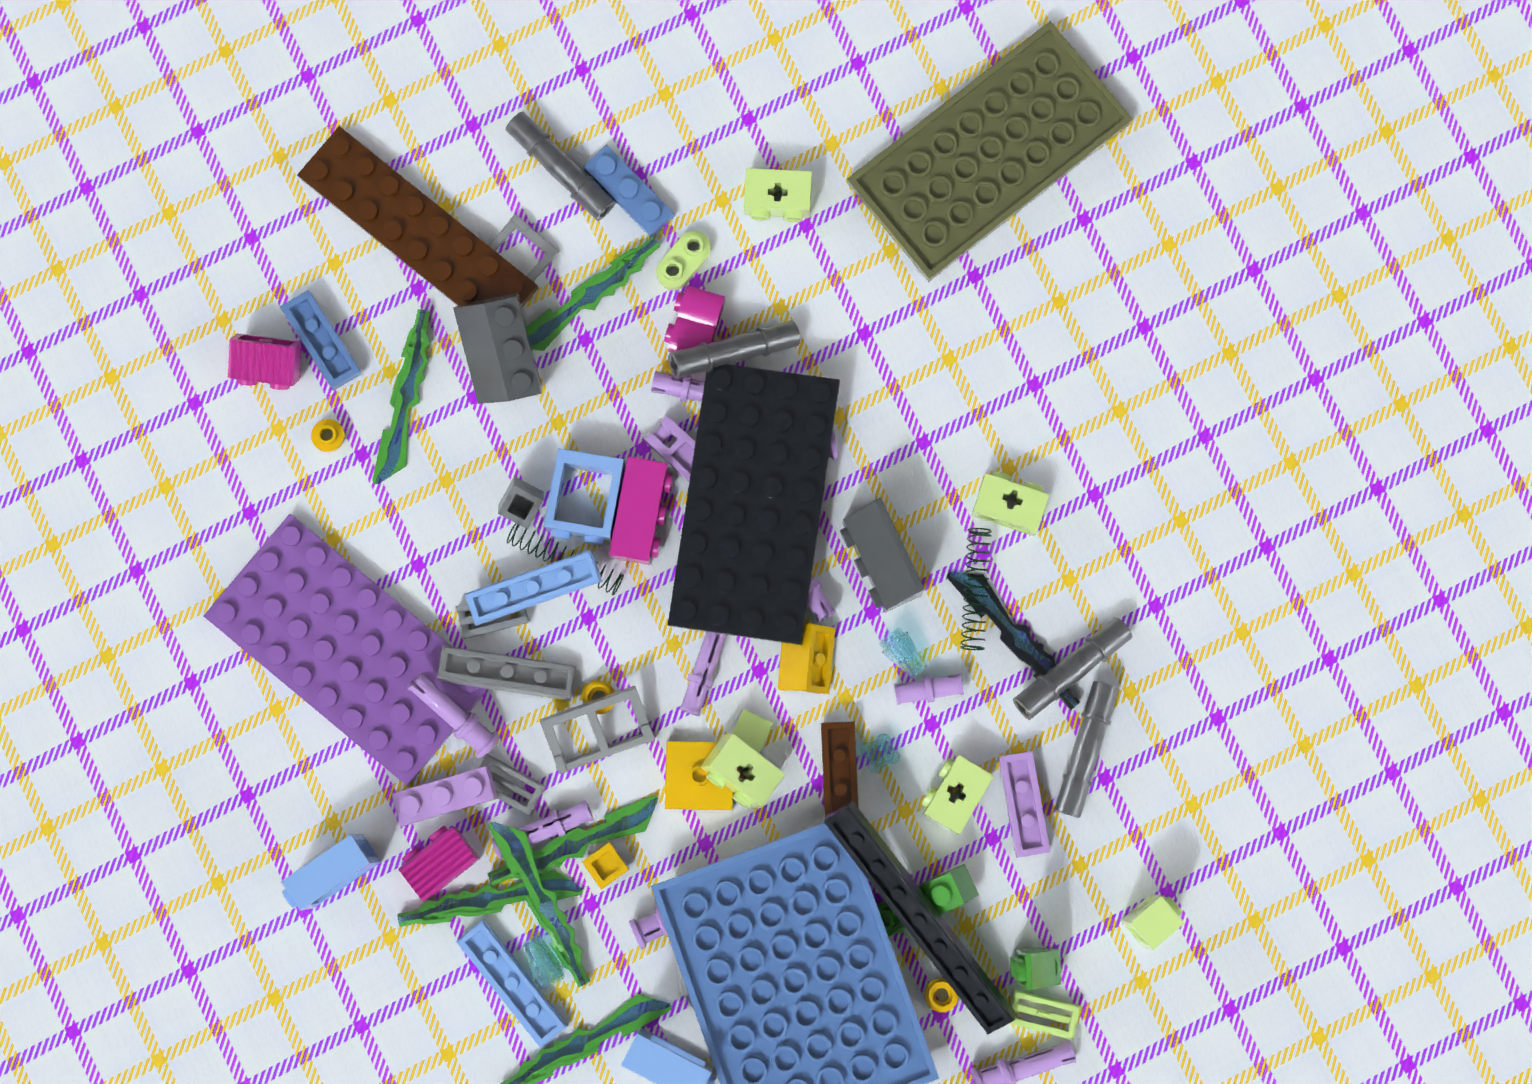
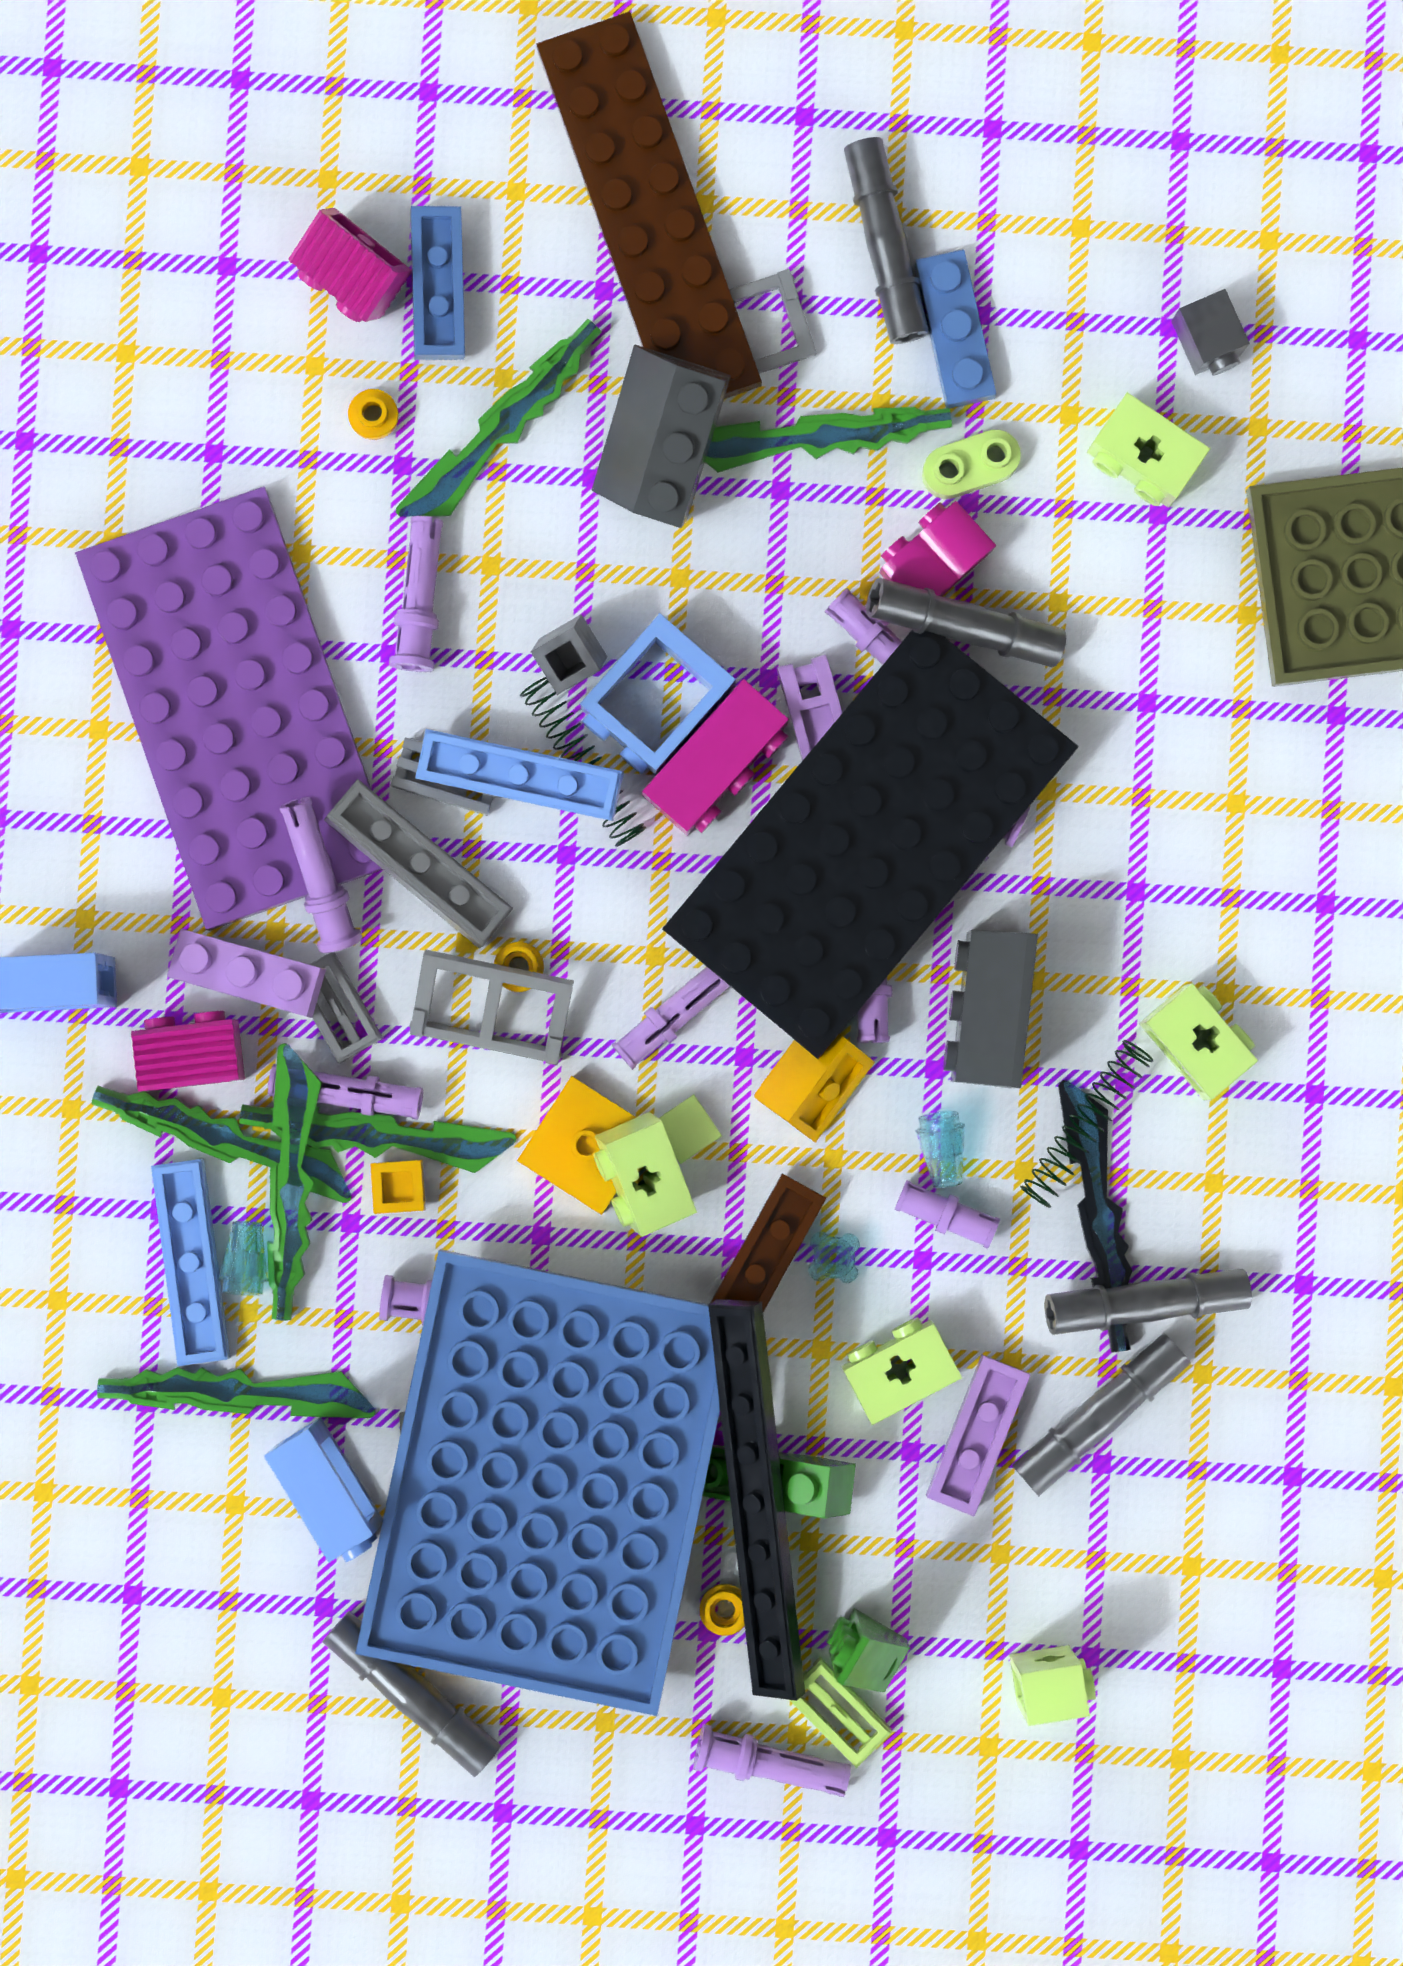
camera: 20 degrees right, 5 degrees up
none -> lavender pin [389,516,443,672]
none -> flat silver brick [1171,289,1250,376]

